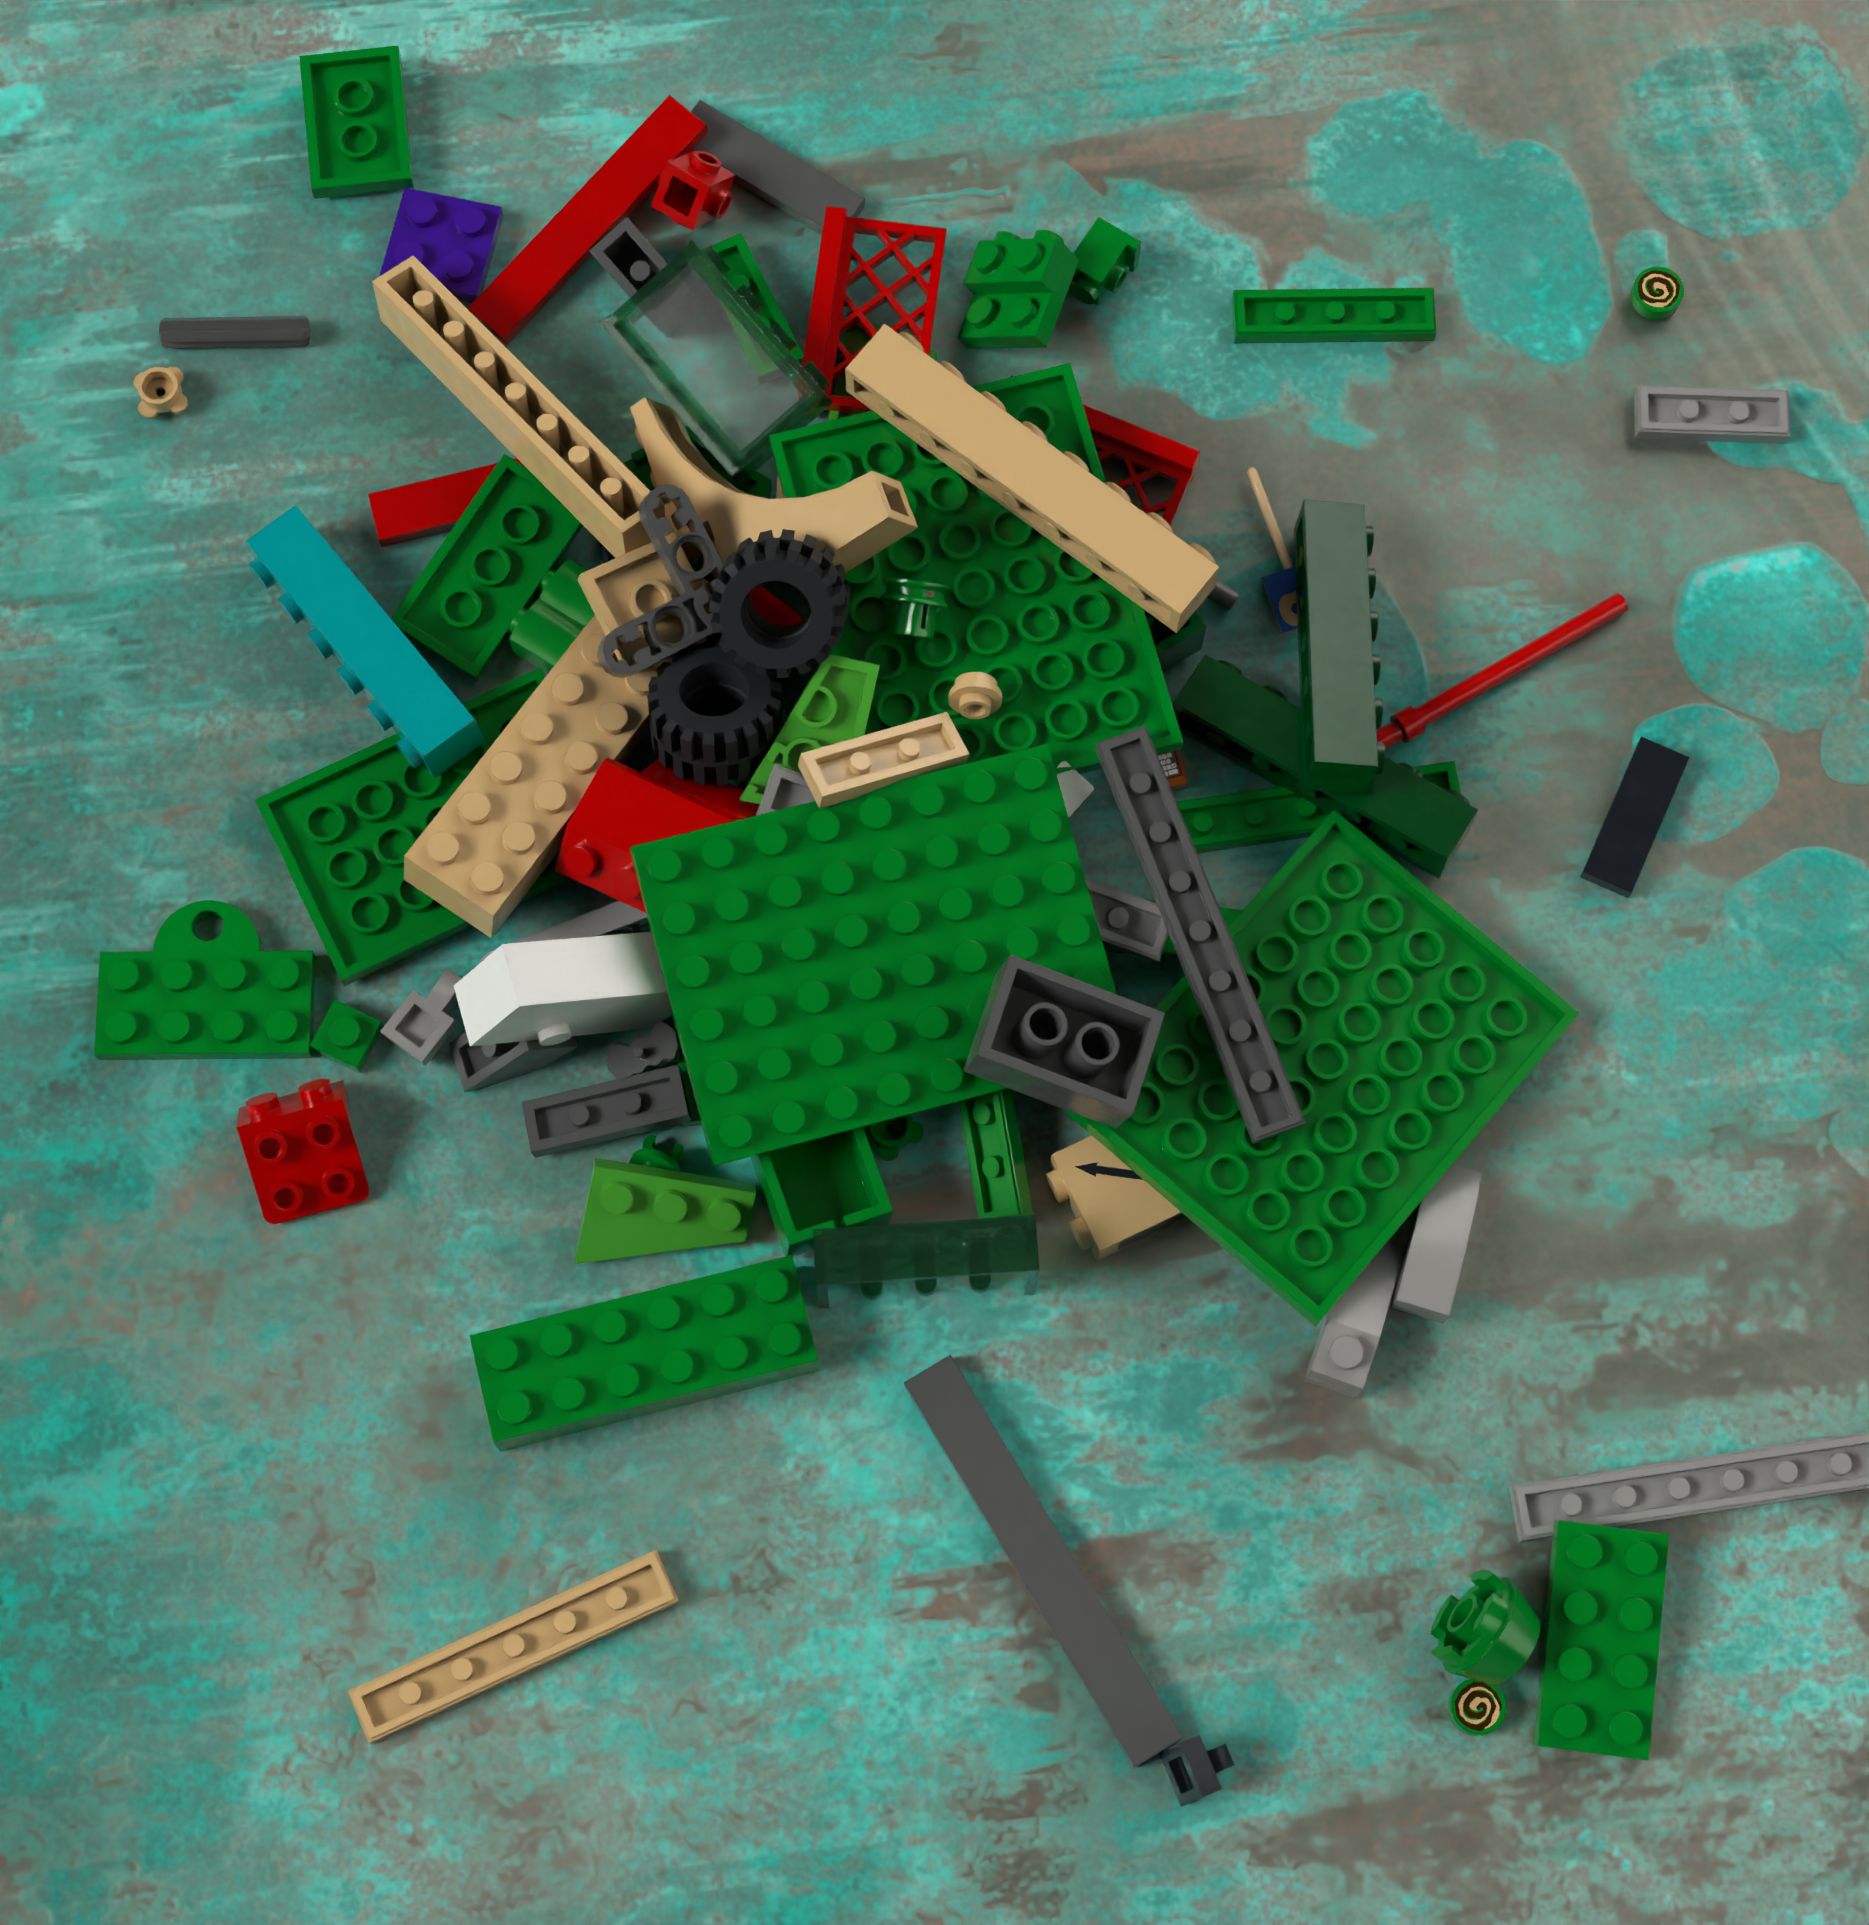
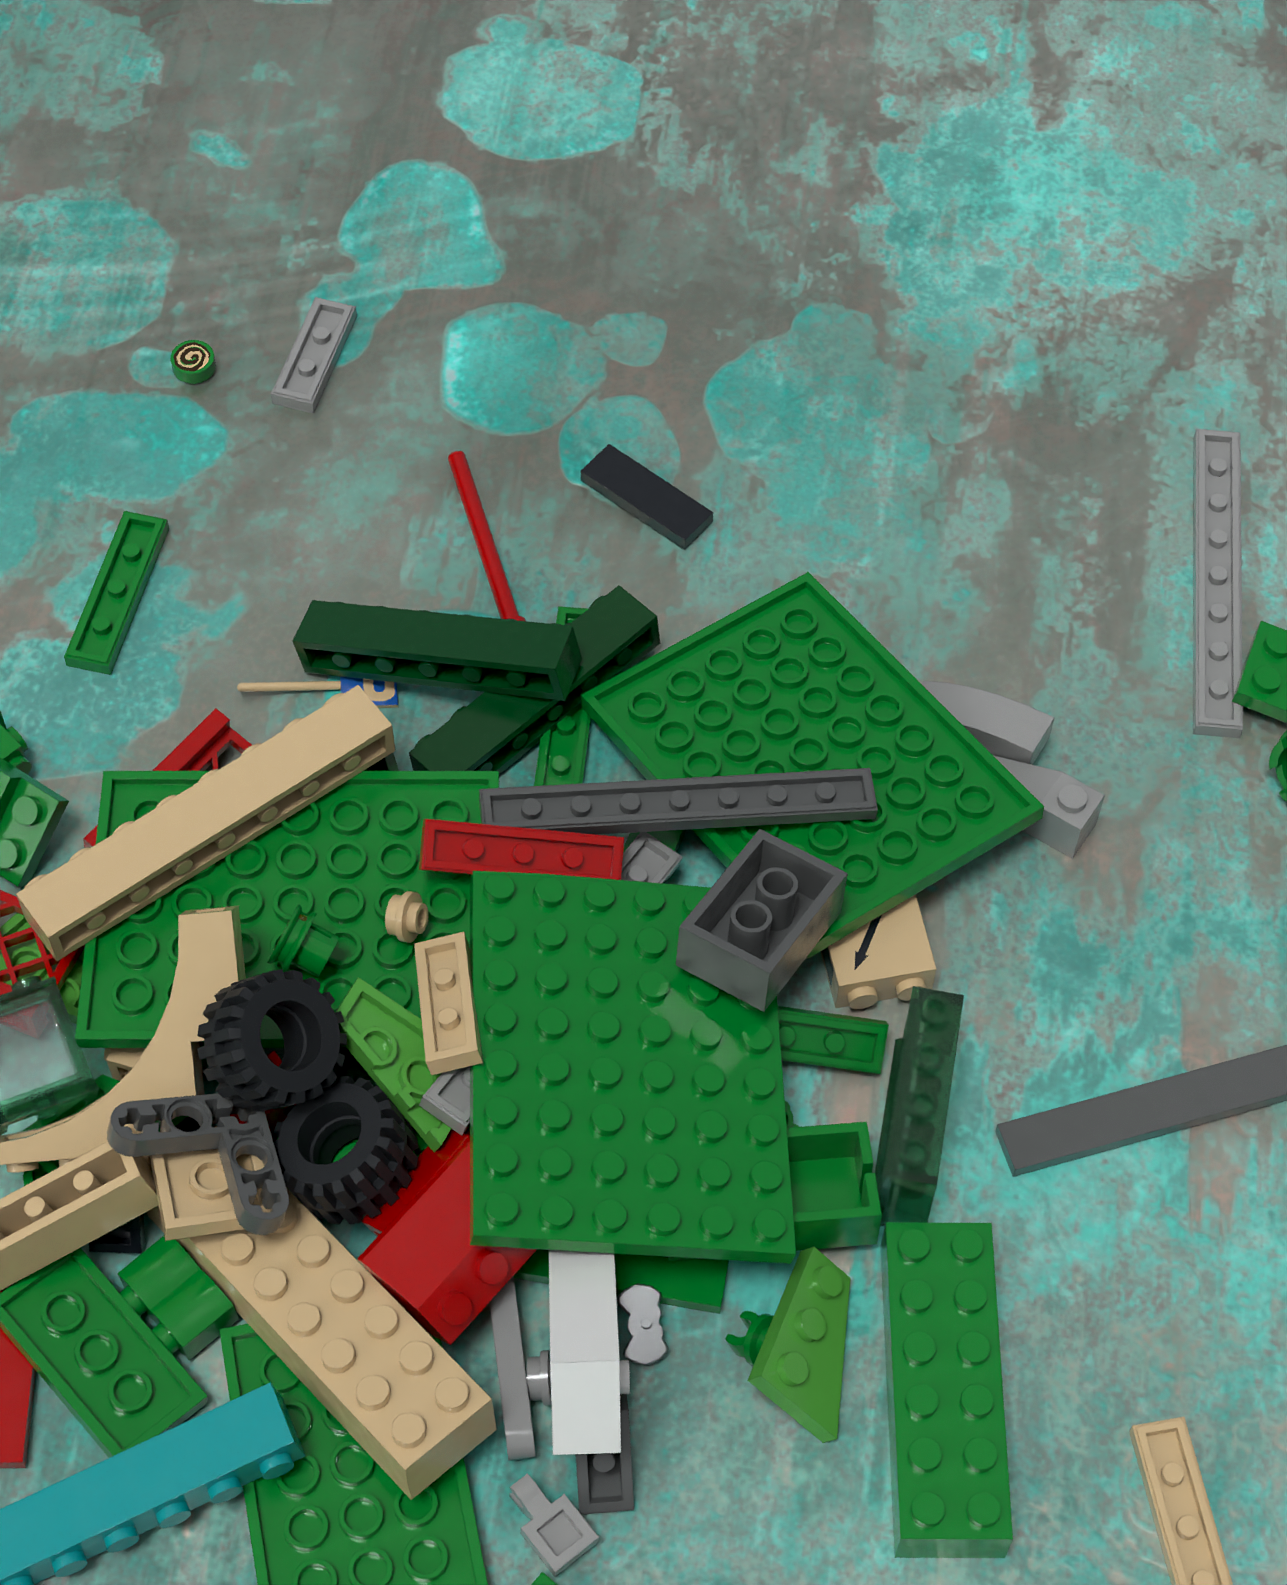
camera: 75 degrees left, 15 degrees down
dark grey plate [522,1065,692,1158] -> none
none -> red tile [419,819,624,880]

